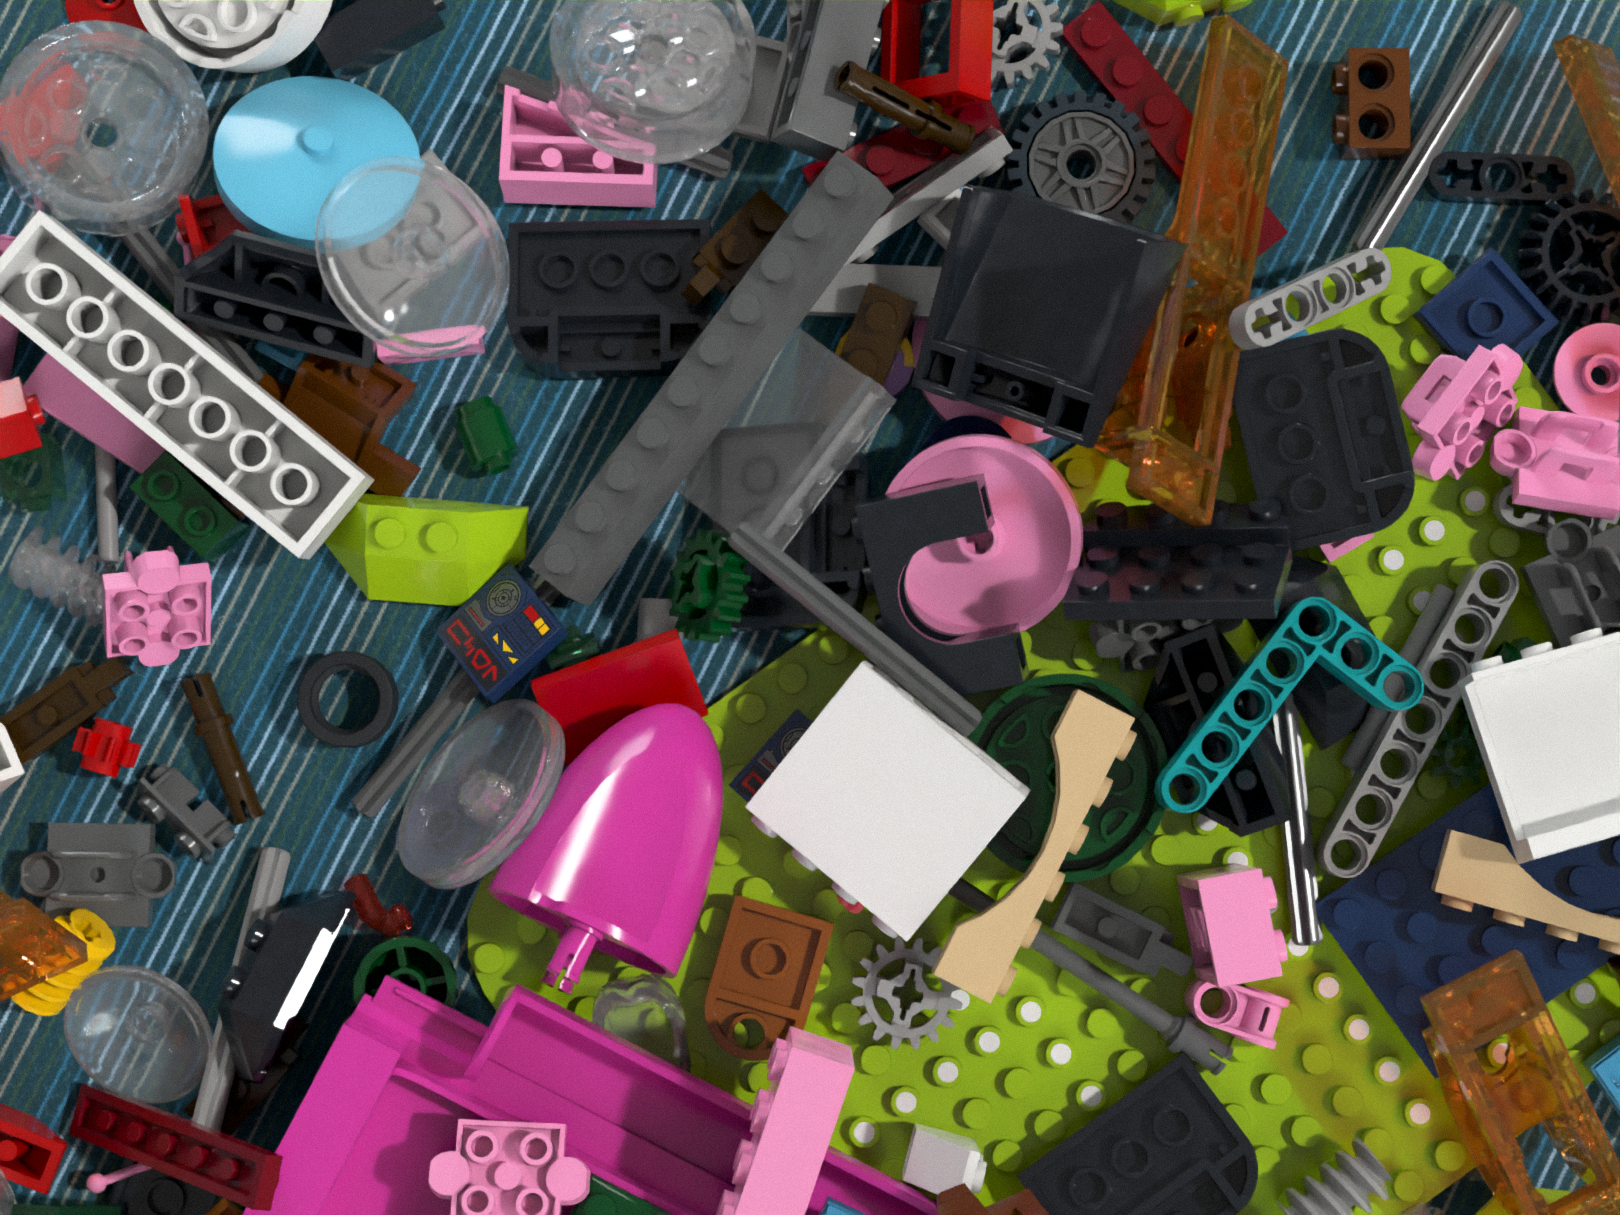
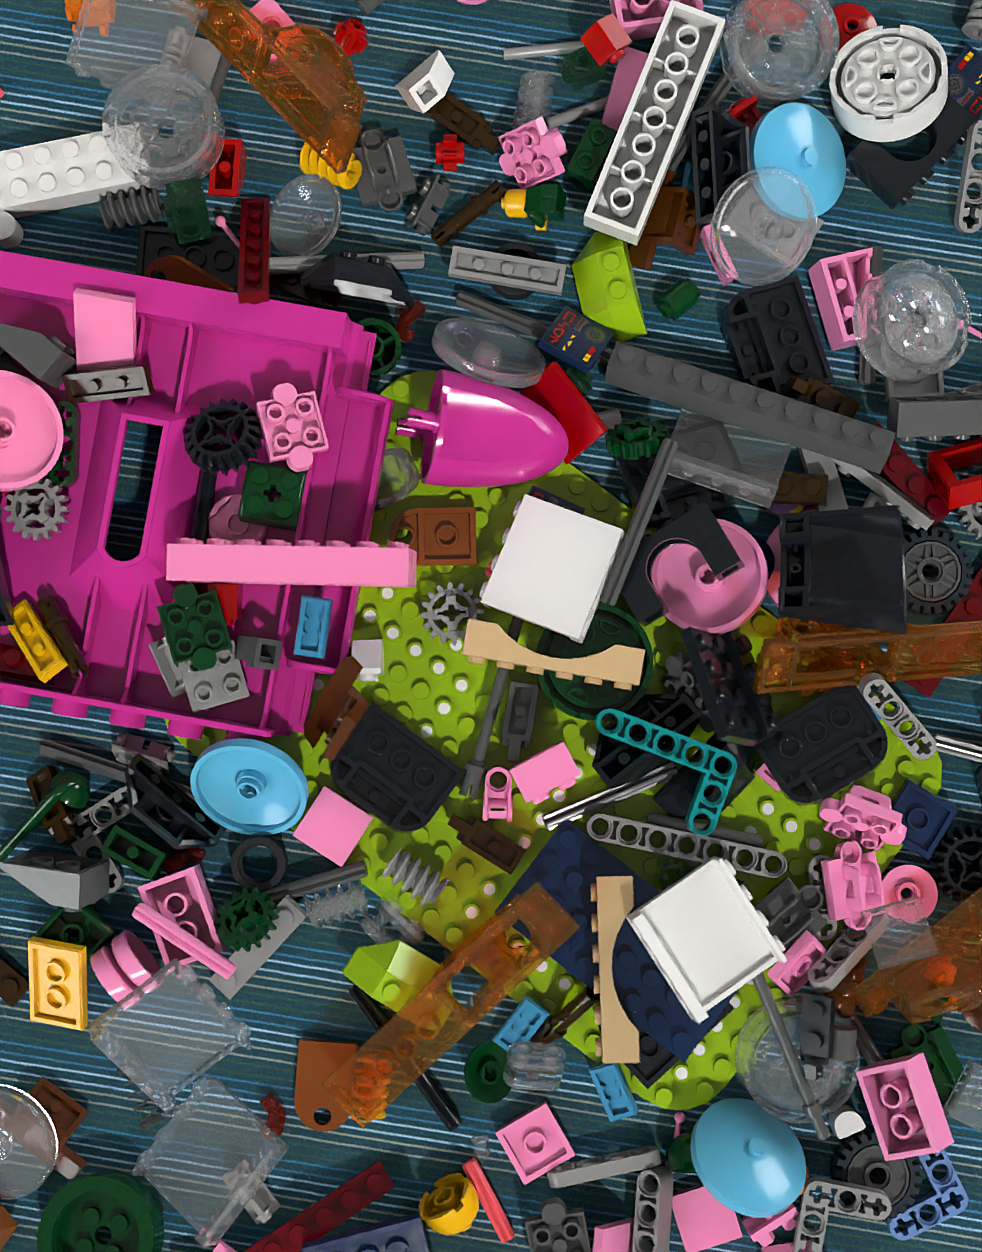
camera: 70 degrees right, 0 degrees up
dark brown pin [834,60,975,155] -> none
none -> dark brown hinge [447,813,526,875]
none -> light grey plate [448,246,567,296]
none -> dark green piece [501,184,567,231]

